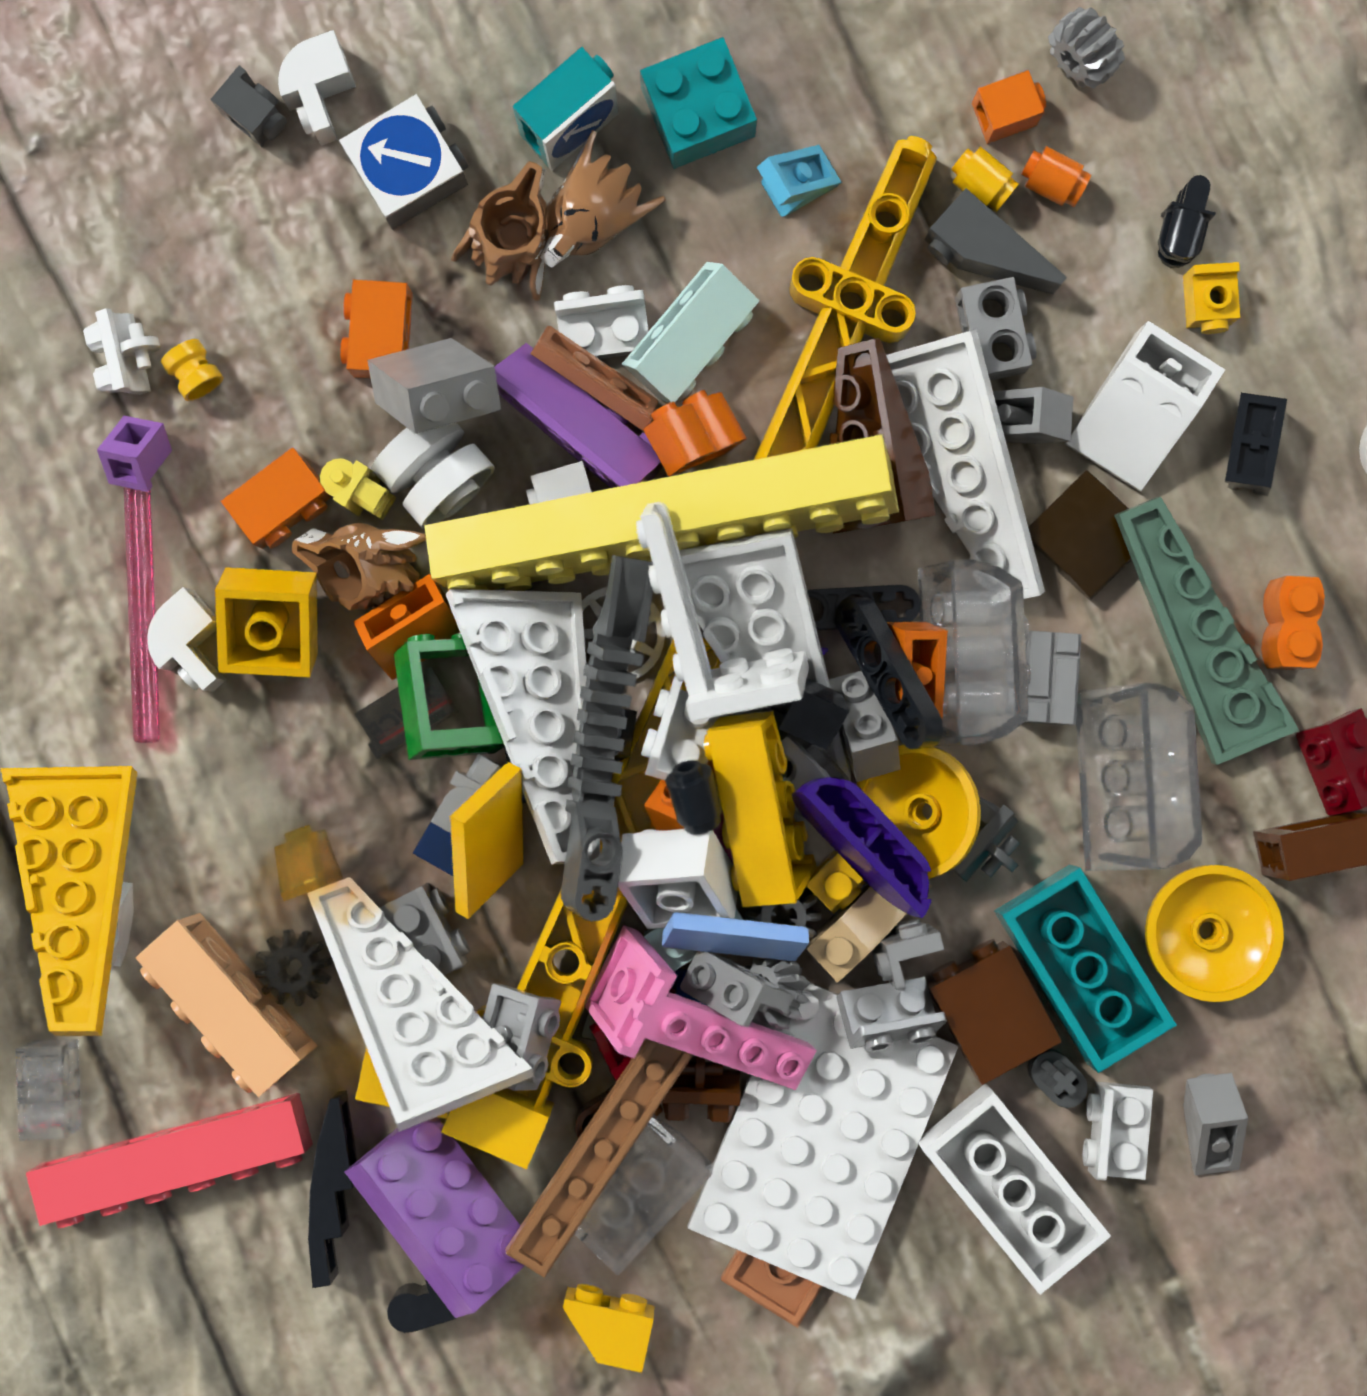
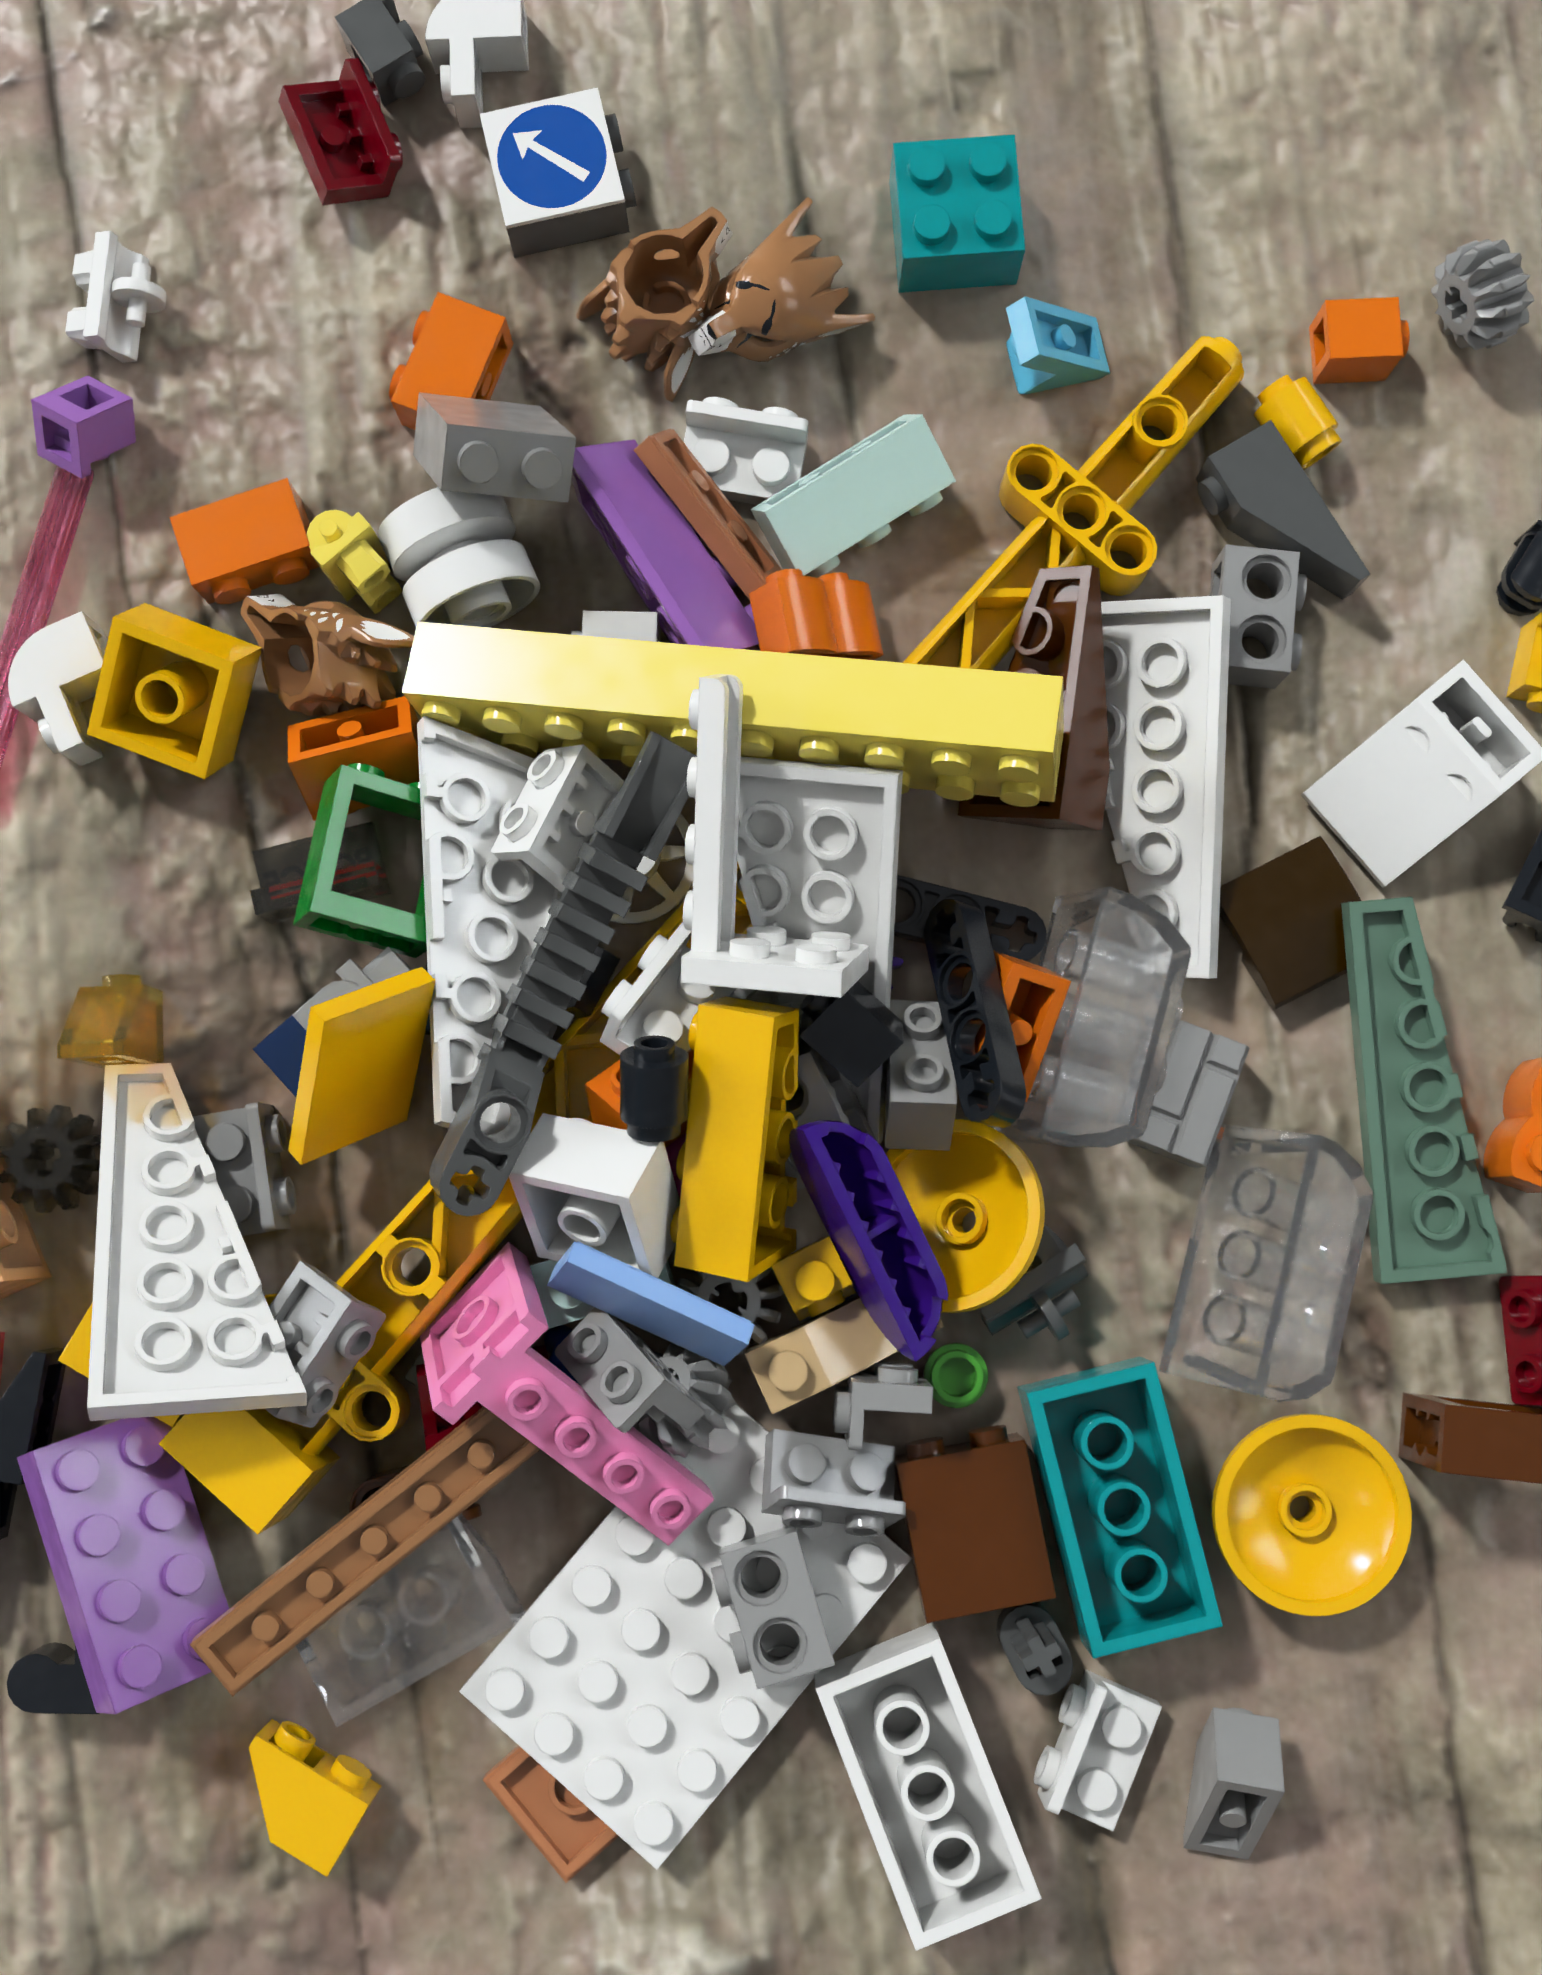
camera: 15 degrees right, 5 degrees down
yellow wheel [161,339,224,401] -> none
teal piece [512,47,618,171] -> none
reddish brown hips [662,1056,741,1123] -> none
light grey slope [993,387,1074,444] -> none
orange brick [1021,146,1092,207] -> none
none -> dark red bracket [278,58,403,206]
none -> white bracket [491,744,624,893]
none -> light grey brick [711,1526,835,1689]
none -> bright green plate [924,1343,988,1408]

